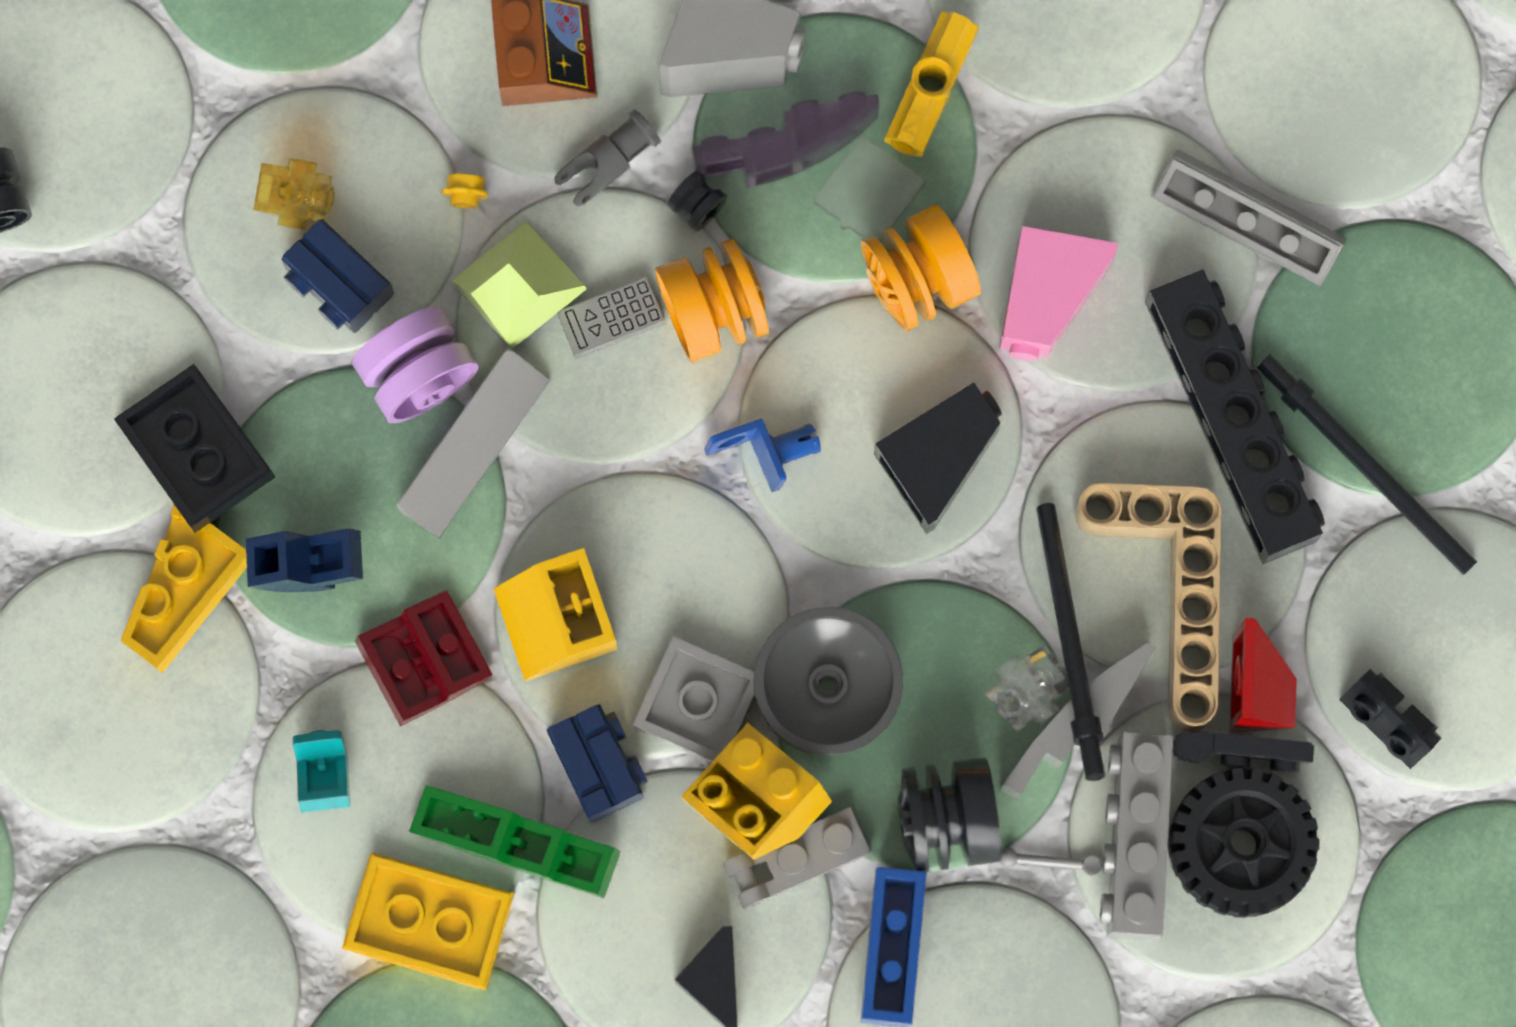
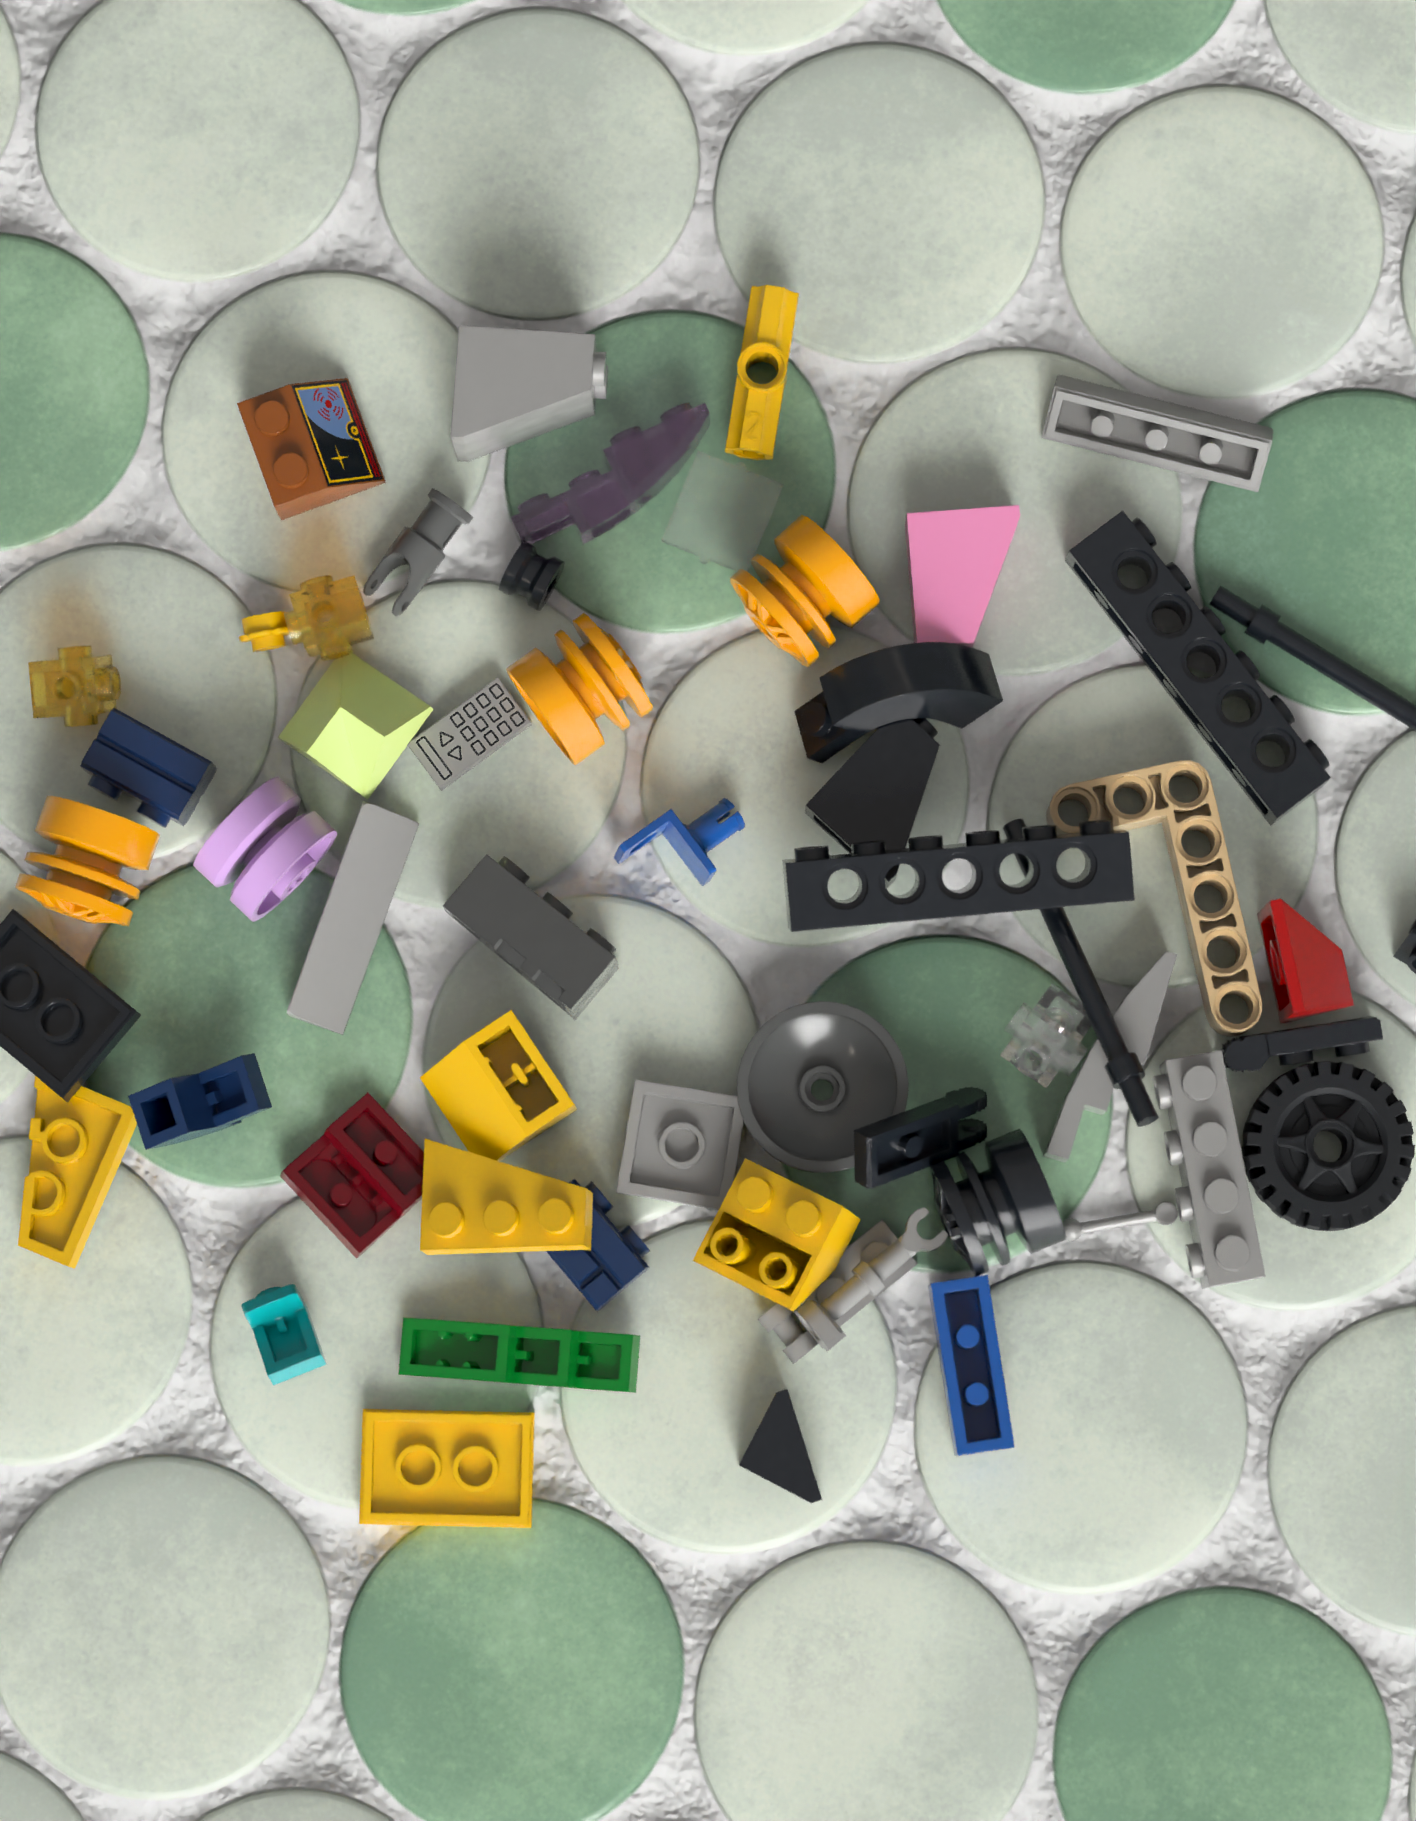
camera: 10 degrees left, 5 degrees up
none -> light orange wheel [15,796,160,926]
none -> clear yellow brick [284,575,374,661]
none -> yellow wing [420,1139,593,1255]
none -> dark grey wedge [443,854,619,1020]
none -> black brick [782,820,1135,932]
none -> black arch [794,642,1003,763]
none -> light grey piece [794,1207,948,1351]
none -> black hinge [854,1086,987,1189]

